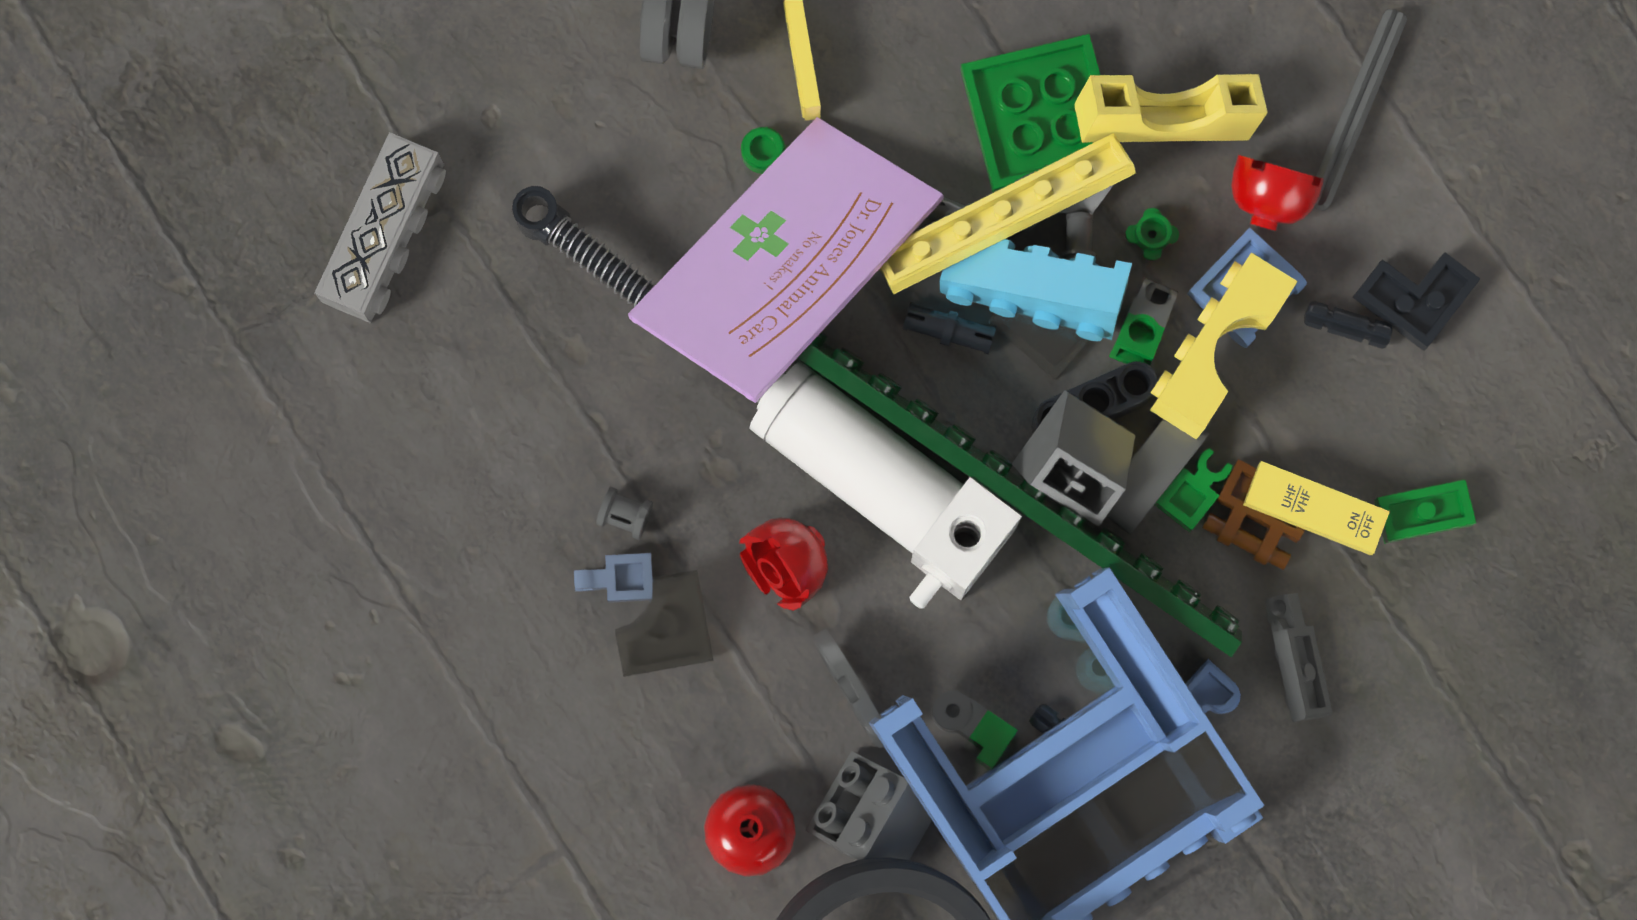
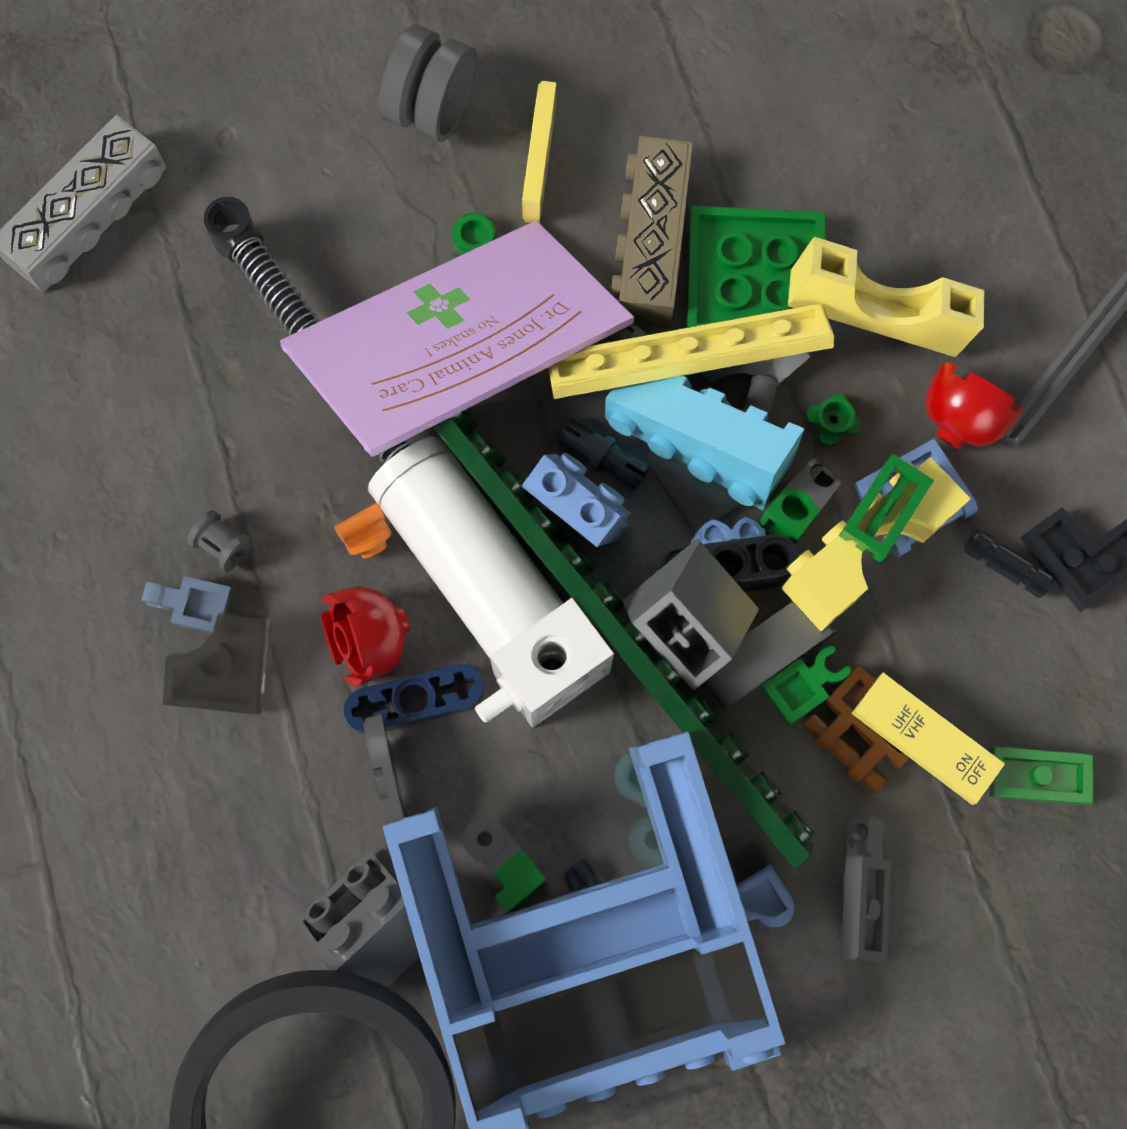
camera: 15 degrees right, 5 degrees down
red cylinder [704,784,796,877] -> none
none -> orange plate [334,503,392,559]
none -> dark blue beam [344,664,484,735]
none -> medium blue plate [522,453,631,547]
none -> dark tan brick [611,136,693,326]
none -> medium blue piece [691,517,766,544]
none -> green tile [838,453,934,563]

